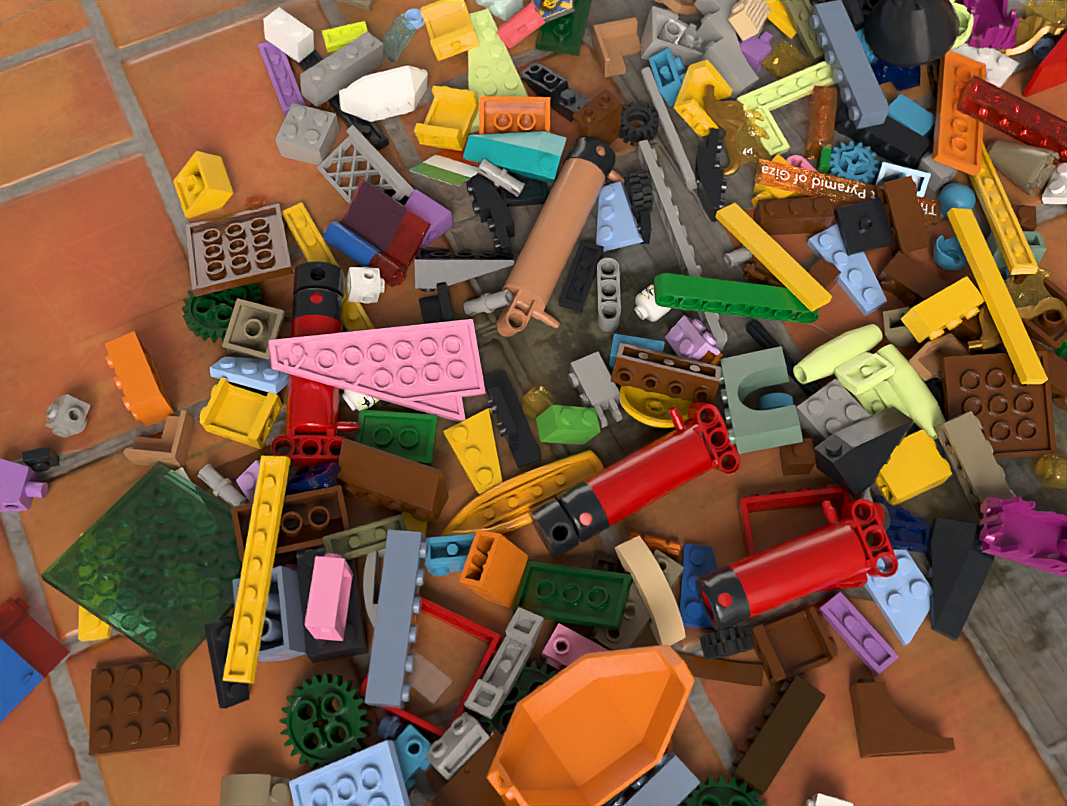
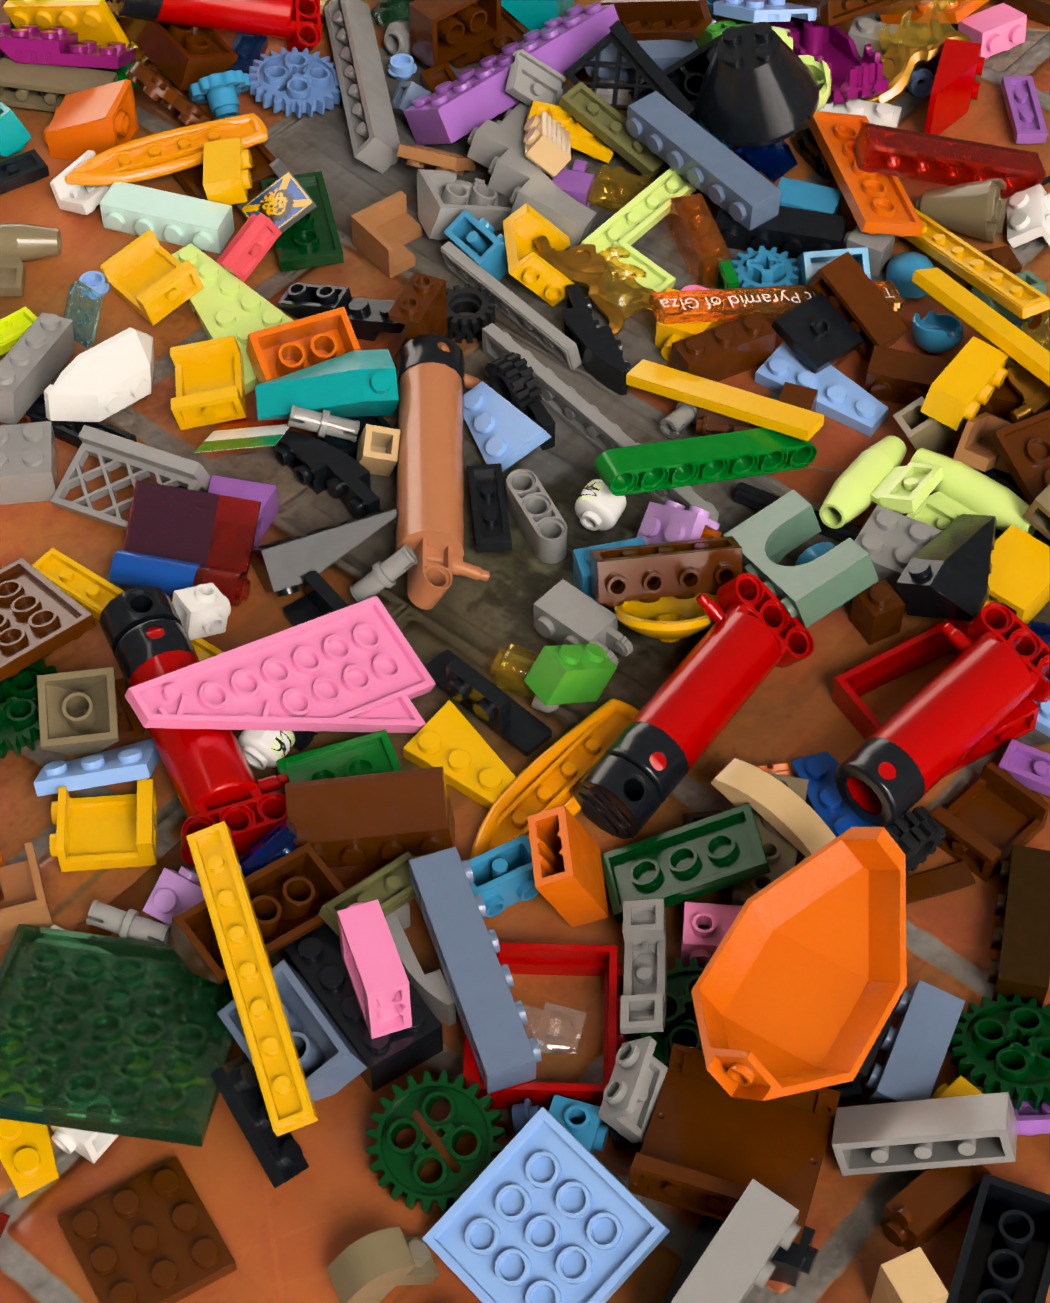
camera: 25 degrees left, 15 degrees down
none -> tan brick [356,424,400,477]

